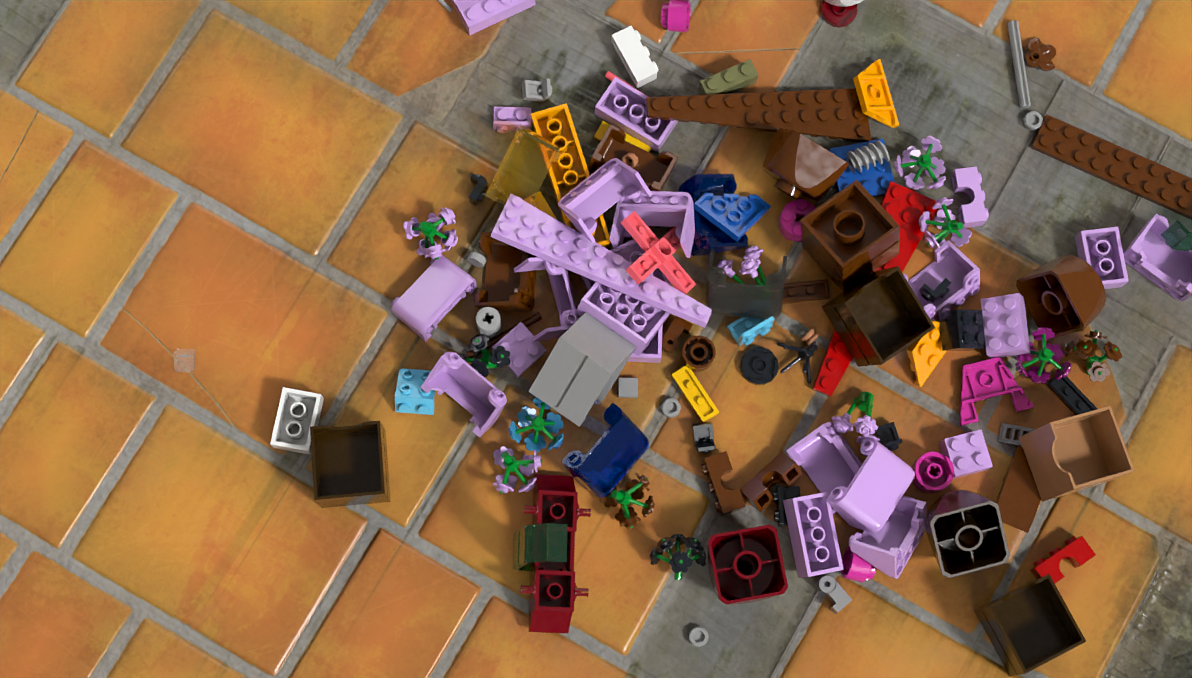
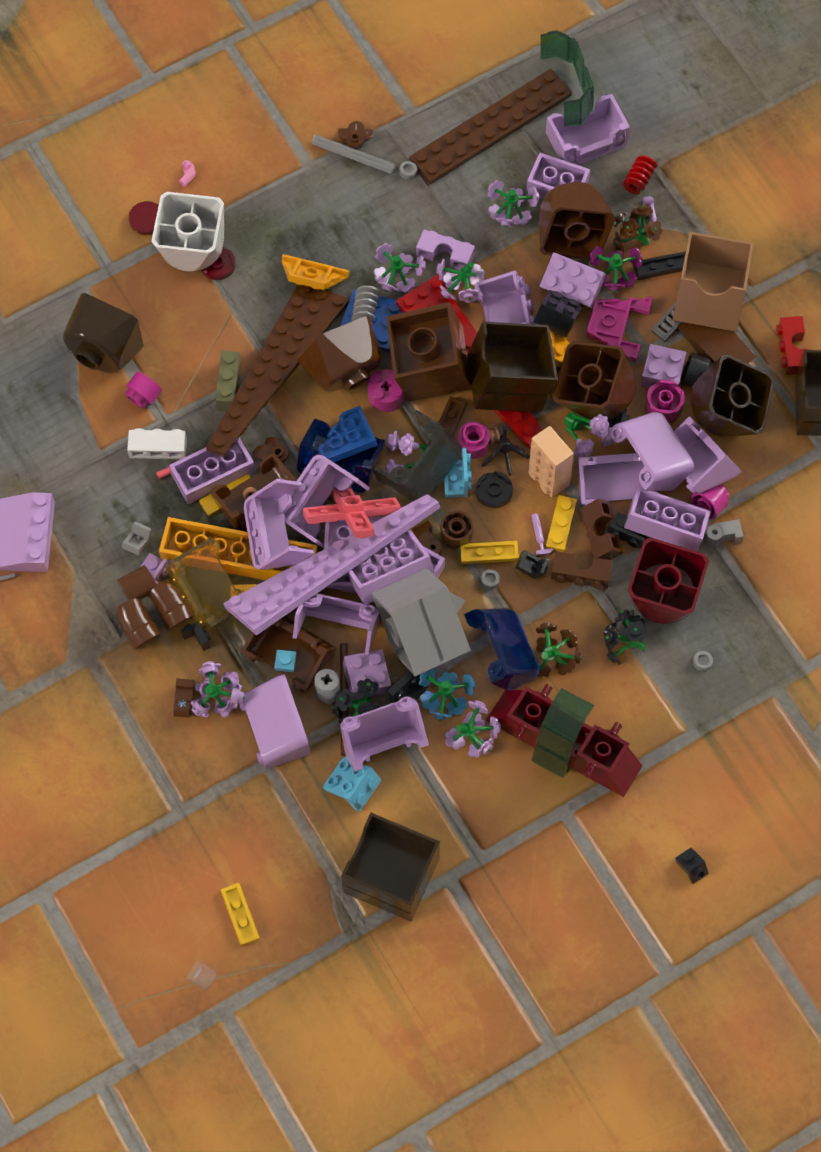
camera: 55 degrees left, 10 degrees down
white brick [270,387,324,455] -> none
light grey tile [467,252,487,268] -> none
black bracket [919,278,951,303] -> none
none -> reddish brown piece [117,565,195,650]
none -> reddish brown leg [173,678,195,718]
none -> yellow tile [220,883,260,947]
none -> reddish brown plate [253,437,289,470]
none -> medium azure plate [274,650,297,673]
none -> black bracket [387,670,429,703]
none -> dark pink piece [457,422,490,459]
none -> lavender plant [488,180,539,228]
none -> light nougat brick [528,426,574,498]
none -> lavender piece [531,514,553,556]
none -> yellow plate [546,495,577,552]
none -> reddish brown piece [552,341,636,420]
none -> red piece [623,155,658,195]
none -> lavender piece [642,196,656,221]
none -> black piece [681,352,713,386]

